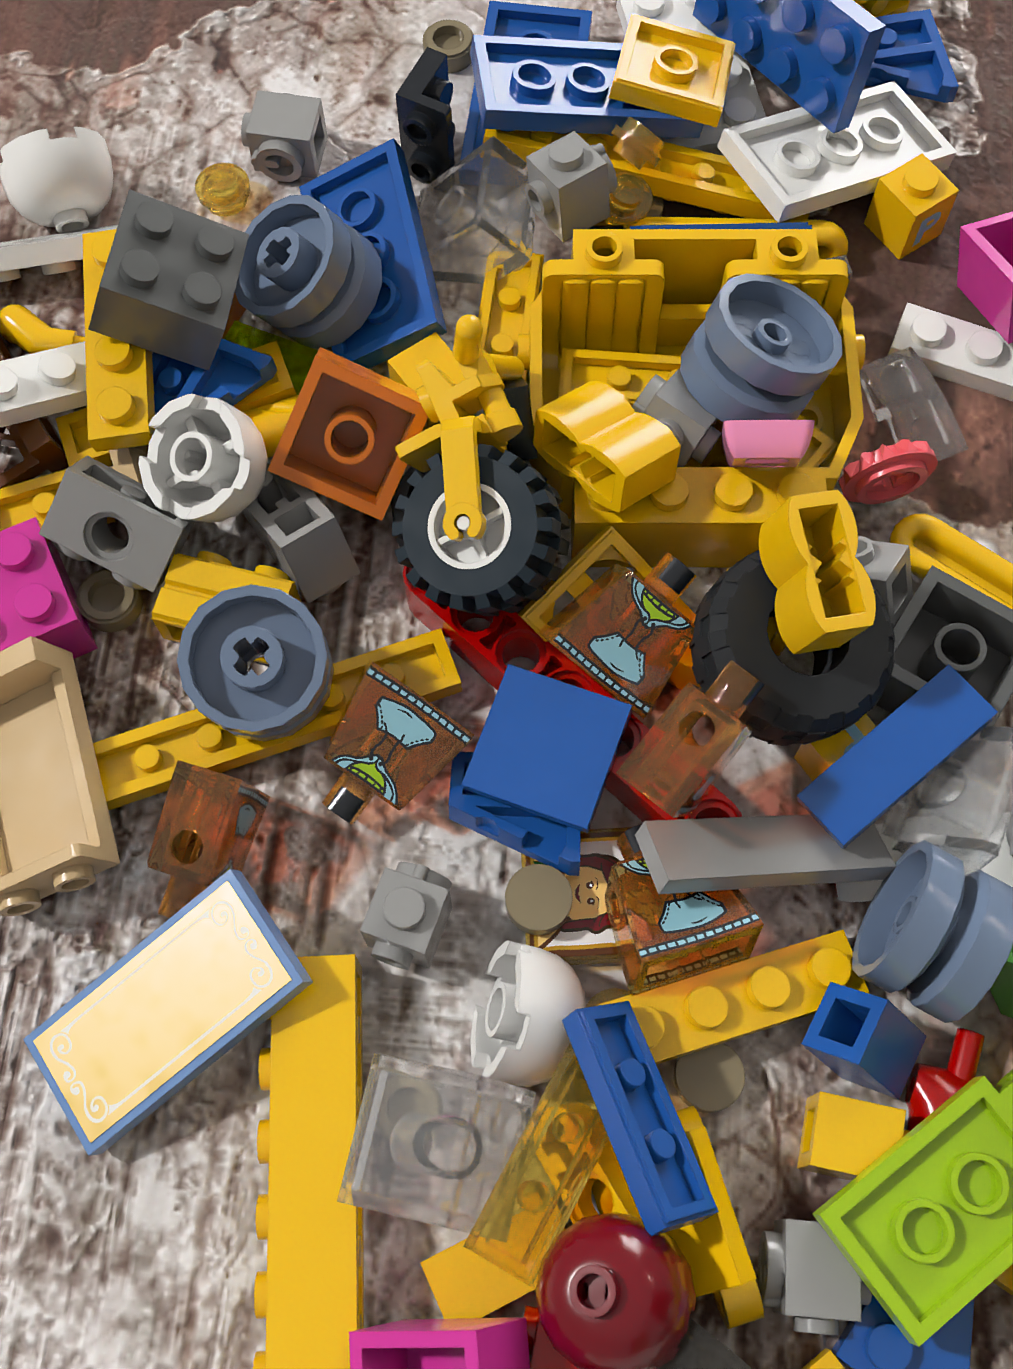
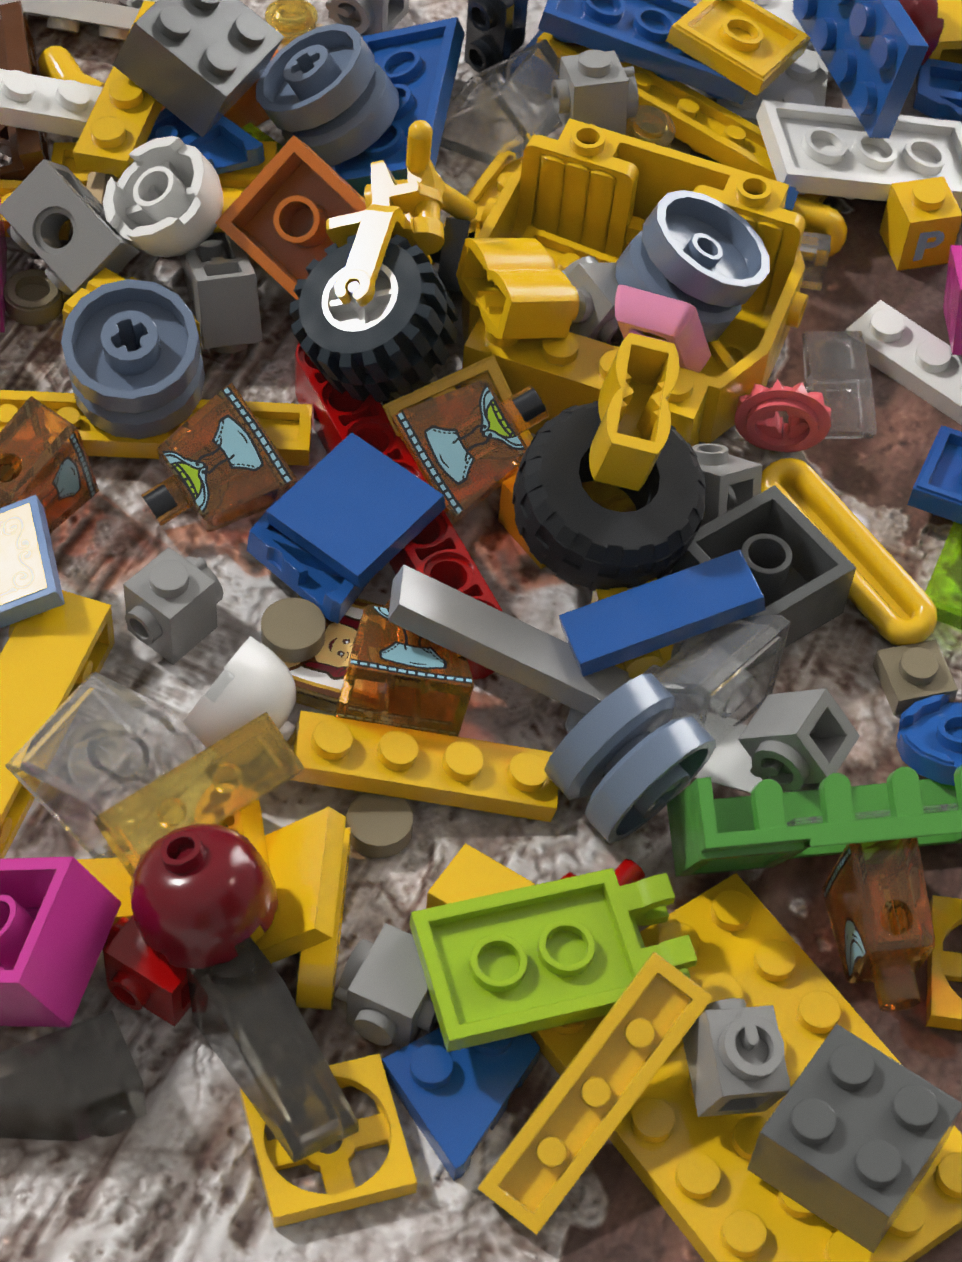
camera: 15 degrees right, 15 degrees down
blue tile [562,1001,719,1236] -> none
clear yellow plate [611,116,665,170] -> none
clear orange torso [616,660,765,818] -> none
blue brick [801,982,927,1100] -> none

